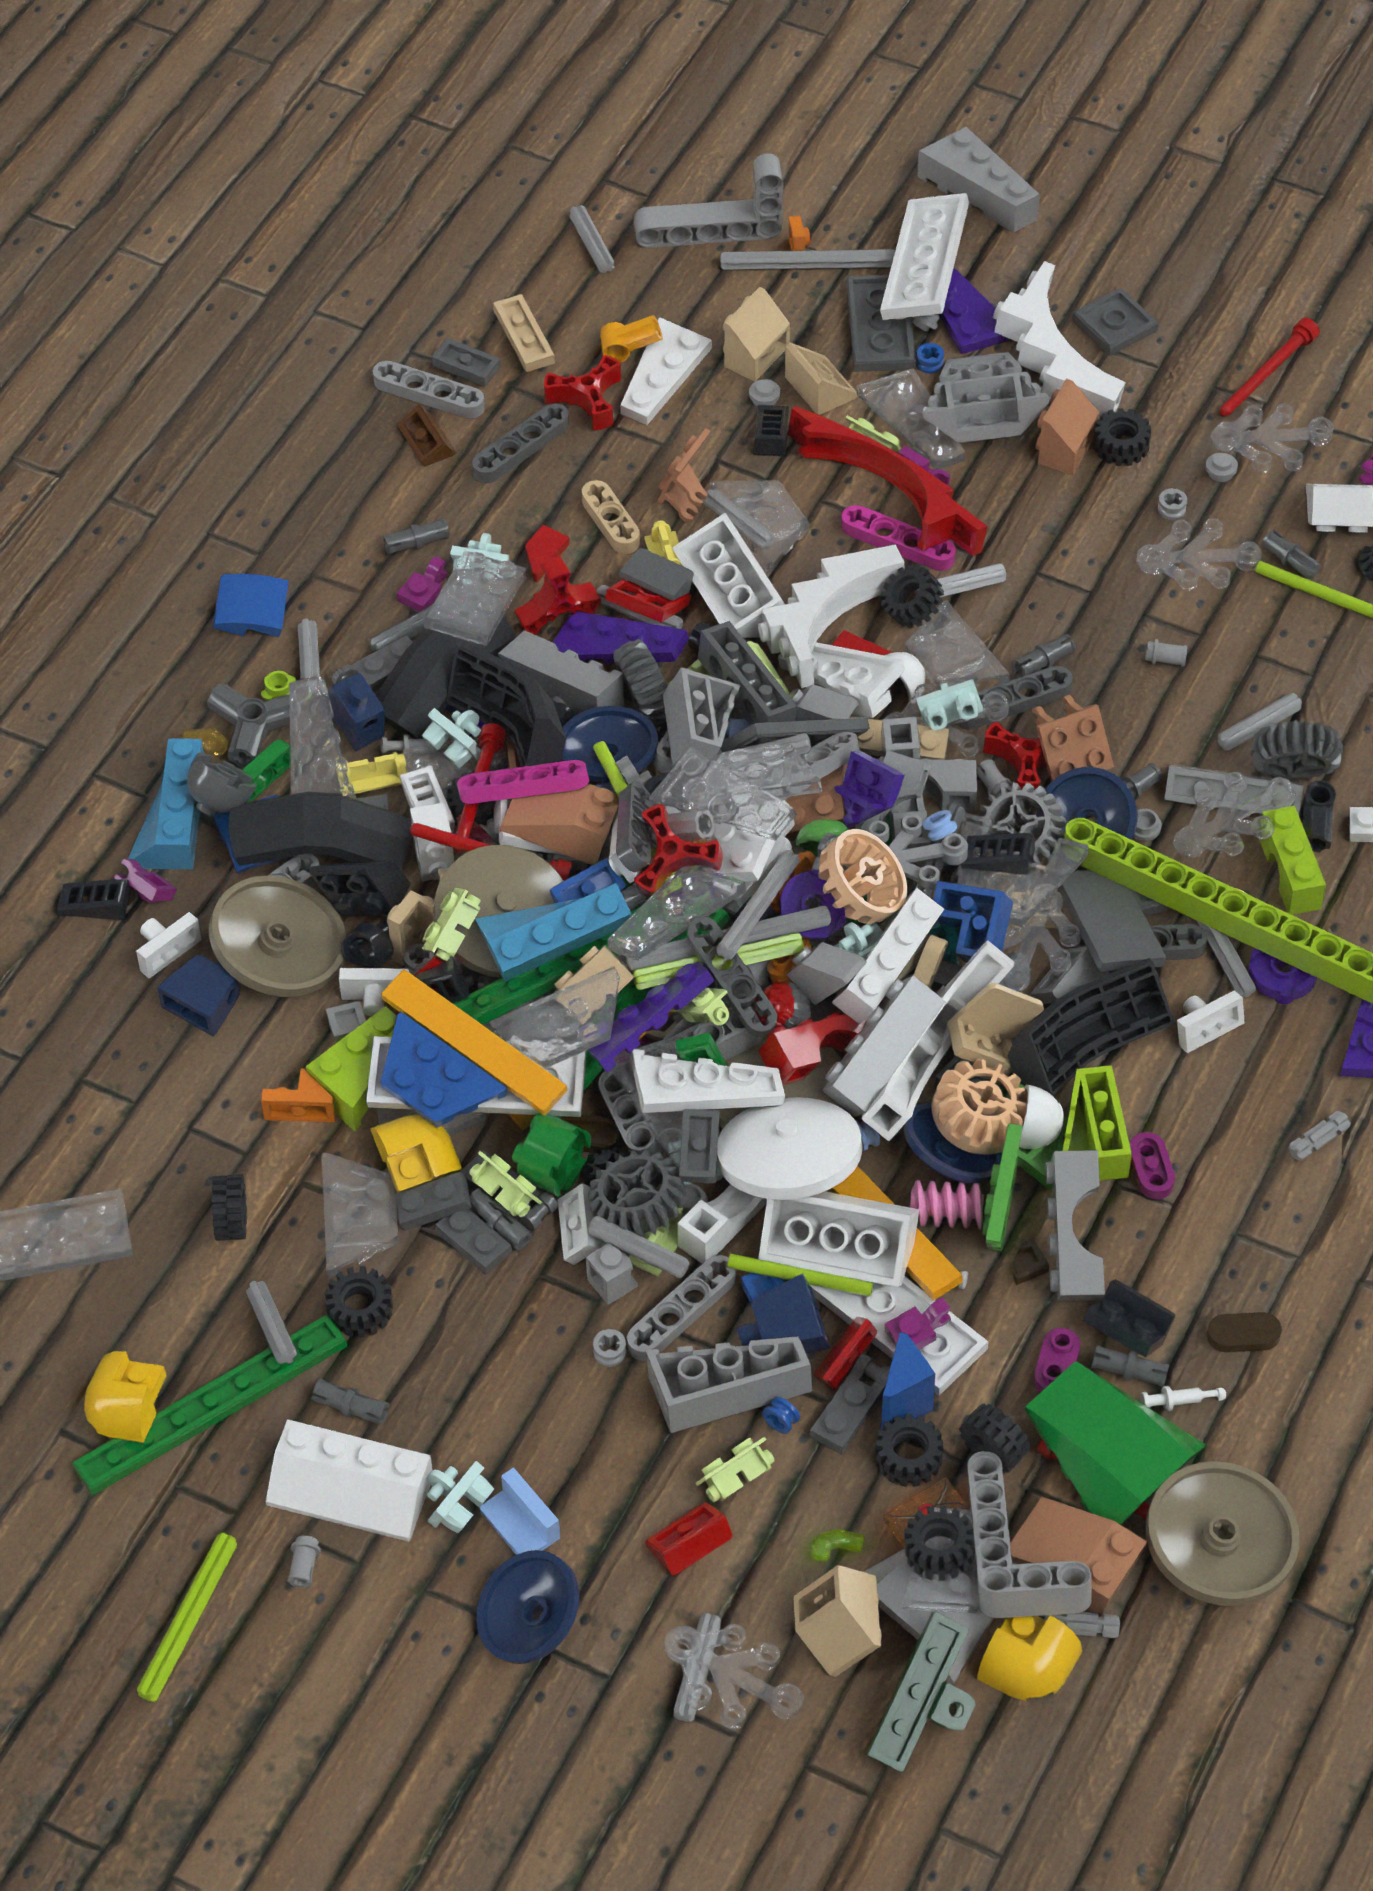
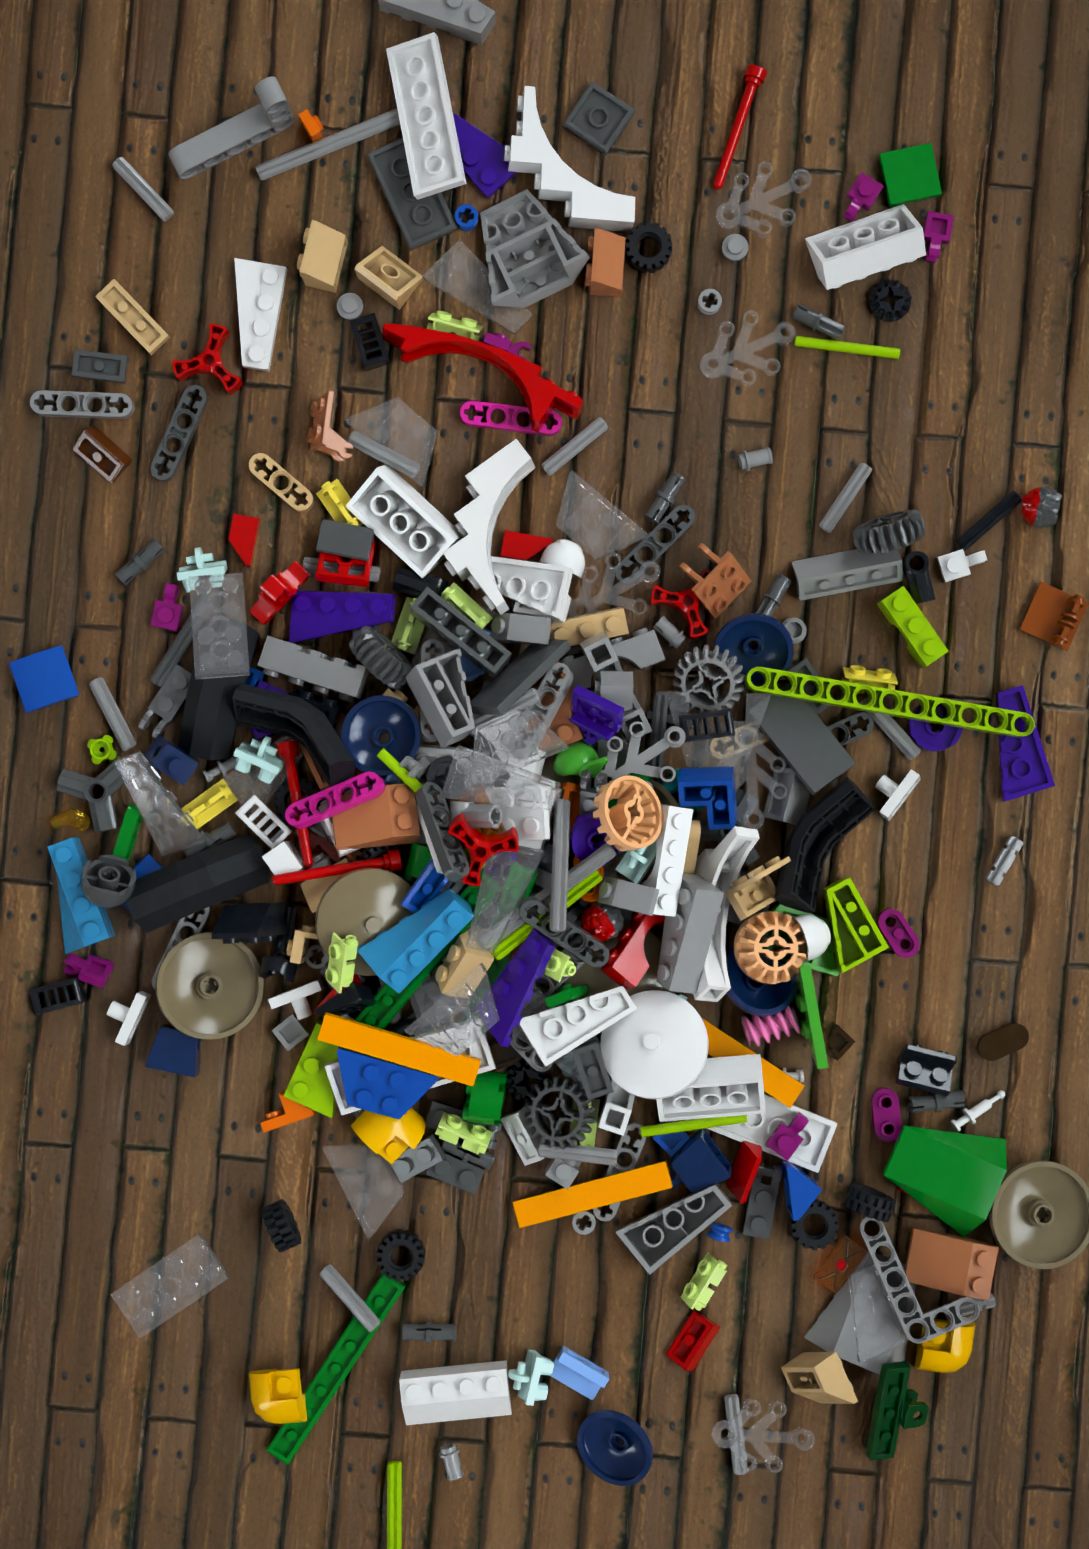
camera: 25 degrees left, 35 degrees up
light orange piece [600,315,663,363] -> none
clear neon green arm [810,1529,865,1561] -> none
black tyre [881,564,944,628] -> none
black tyre [904,1506,975,1581] -> none
light aqua hips [916,679,984,731] -> none
light blue bush [922,810,957,841] -> none
light grey arch [1045,1150,1105,1302] -> none
clear plant [1173,772,1296,858] -> none
none -> light orange tile [513,1161,673,1228]

